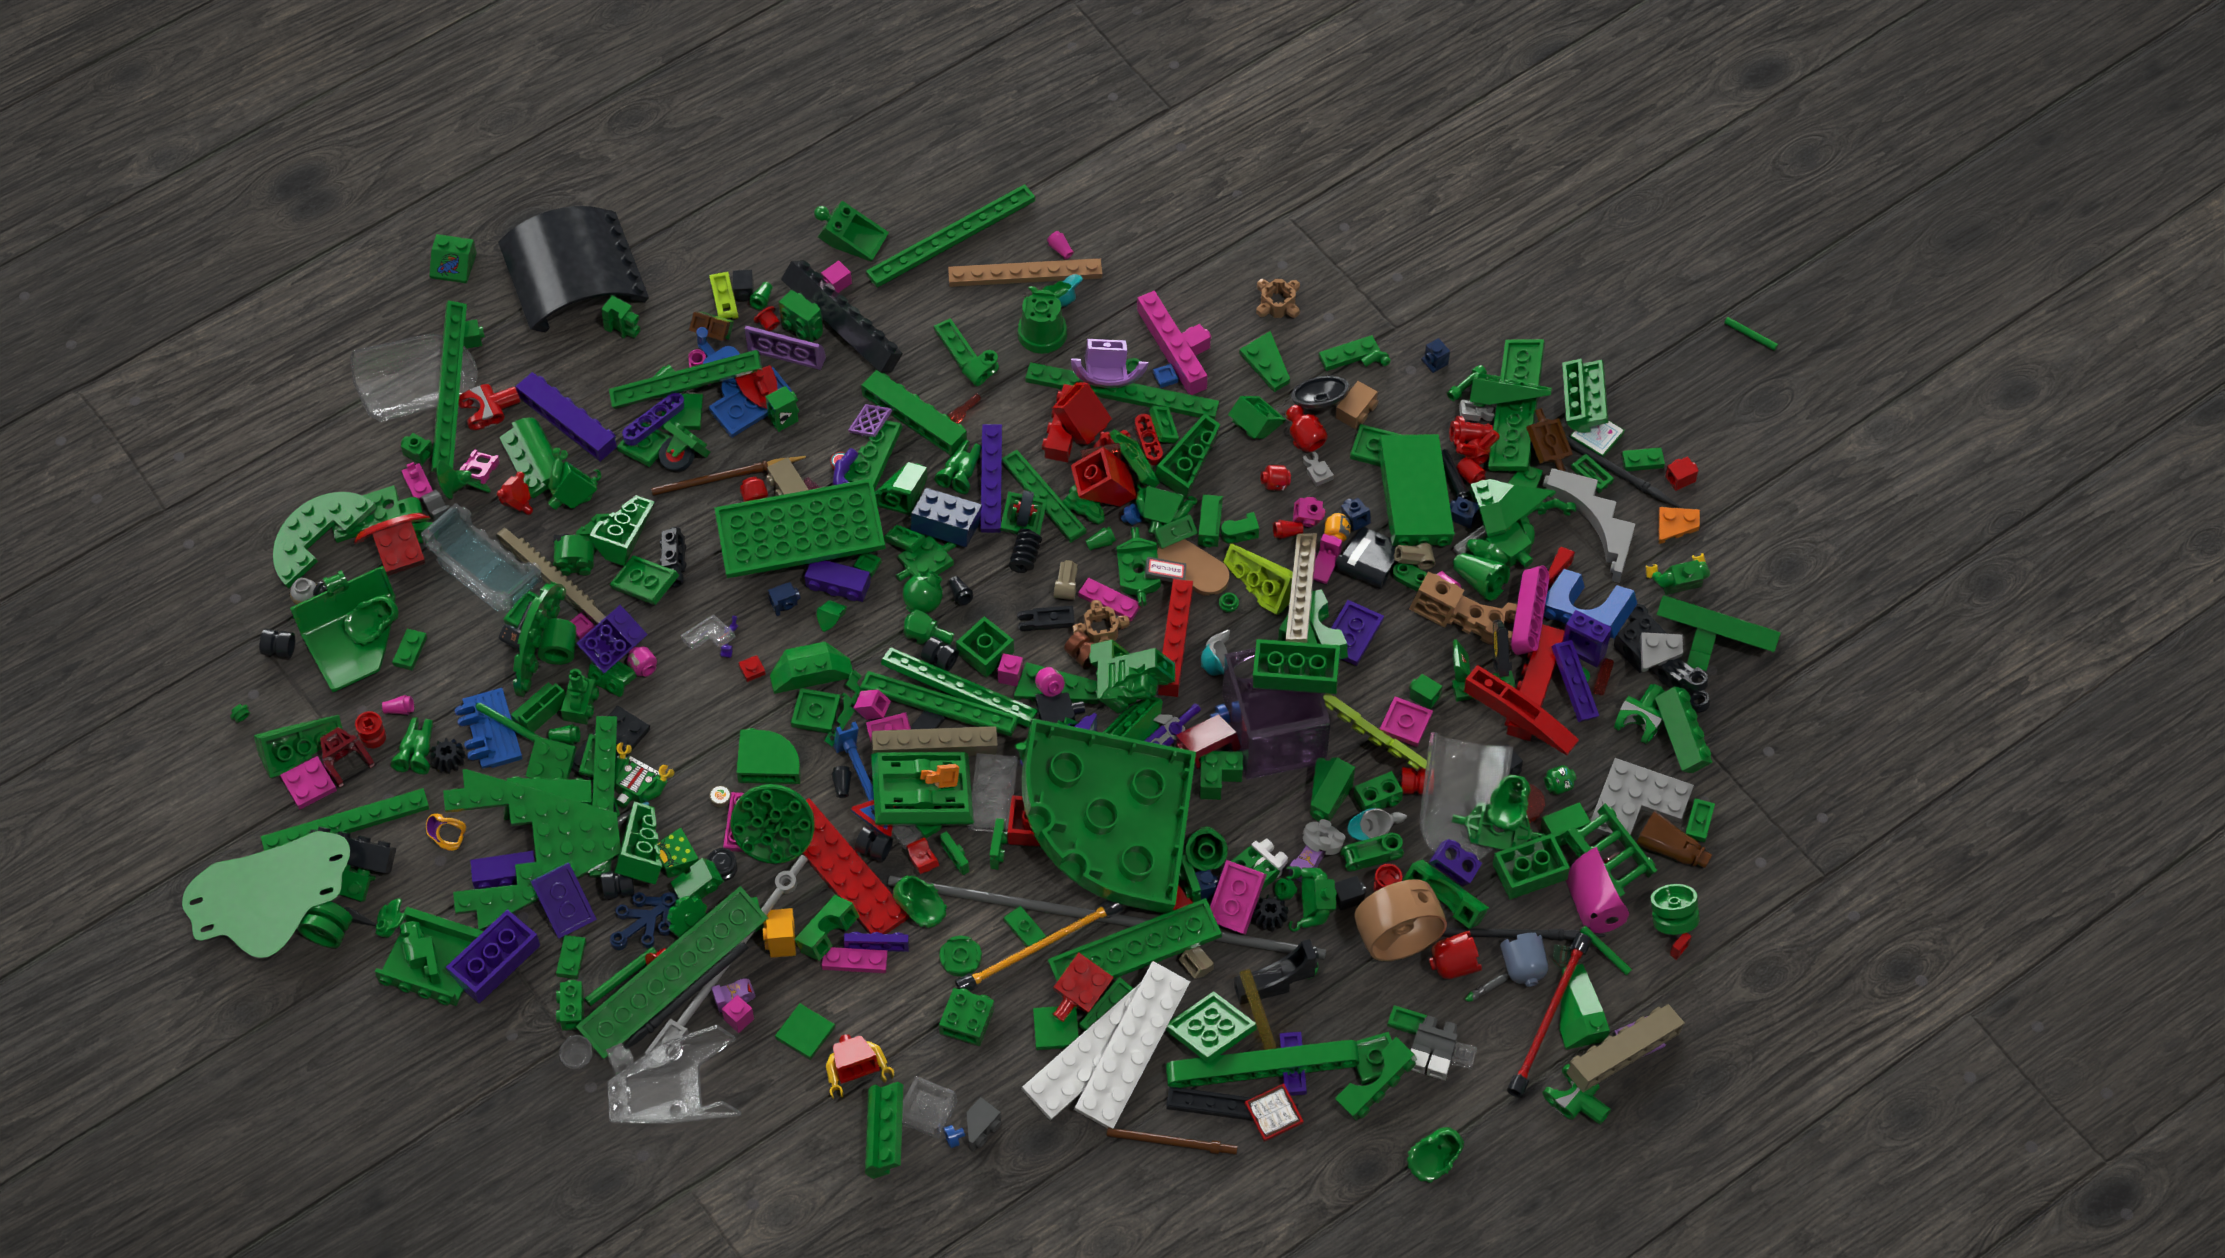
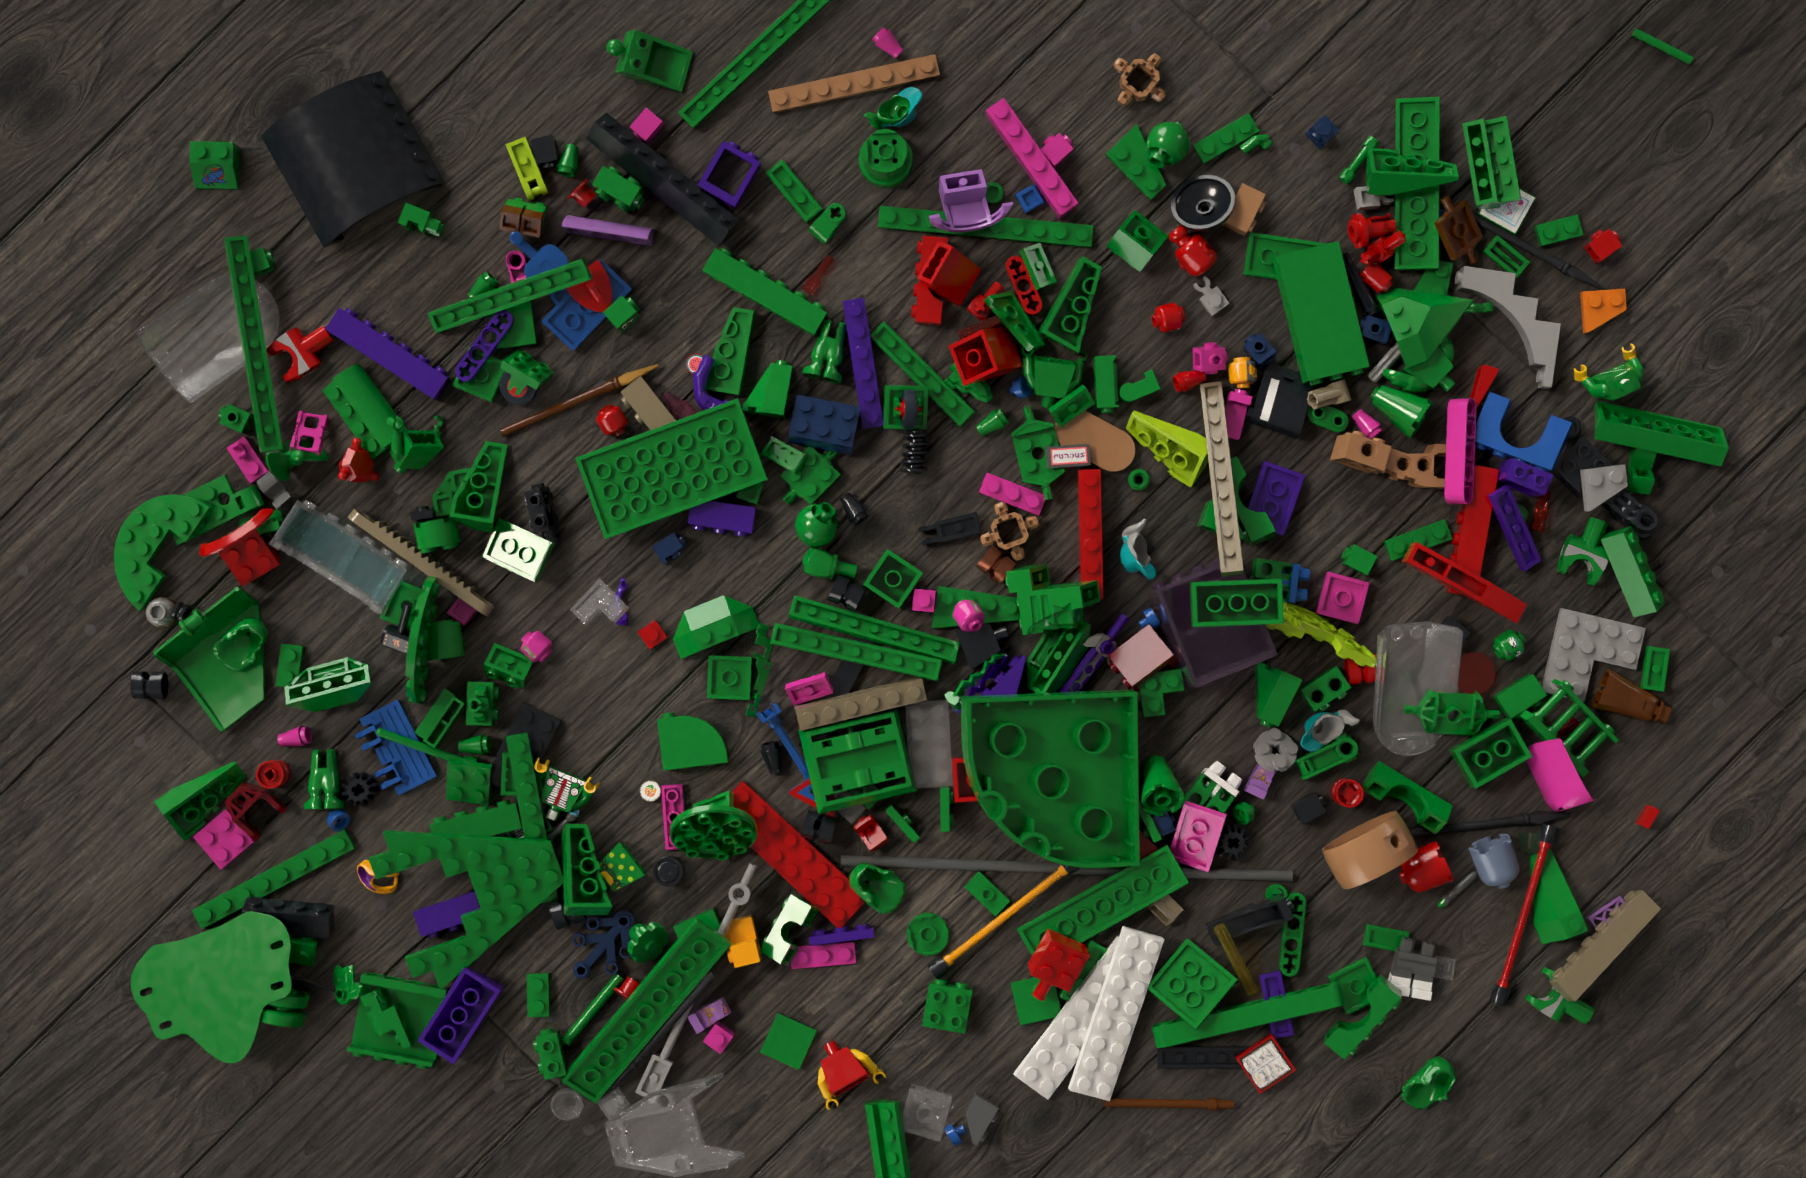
camera: 10 degrees left, 30 degrees up
green plate [230,704,250,723] -> none
dark purple plate [530,862,597,939] -> none
dark purple slope [576,605,648,674] -> none
green brick [671,858,724,900] -> none
green tile [817,600,847,632] -> none
medium lavender window [848,404,892,437] -> none
dark pink brick [854,689,891,720] -> none
orange plate [921,764,959,788] -> none
dark tan piece [1054,560,1078,600] -> none
green torso [1286,866,1337,932] -> none
dark purple brick [1429,839,1482,887] -> none
green slope [1452,639,1471,682] -> none
green piece [1488,775,1531,830] -> none
black container [1493,620,1512,677] -> none
green bar [1580,925,1632,976] -> none
green wheel [1651,884,1700,935] -> none
none -> green wedge [284,657,371,712]
none -> blue tile [327,809,350,832]
none -> dark purple window [697,141,761,210]
none -> green brick [1146,122,1190,168]
none -> hips [1251,558,1310,603]
none -> green beam [1278,892,1306,977]

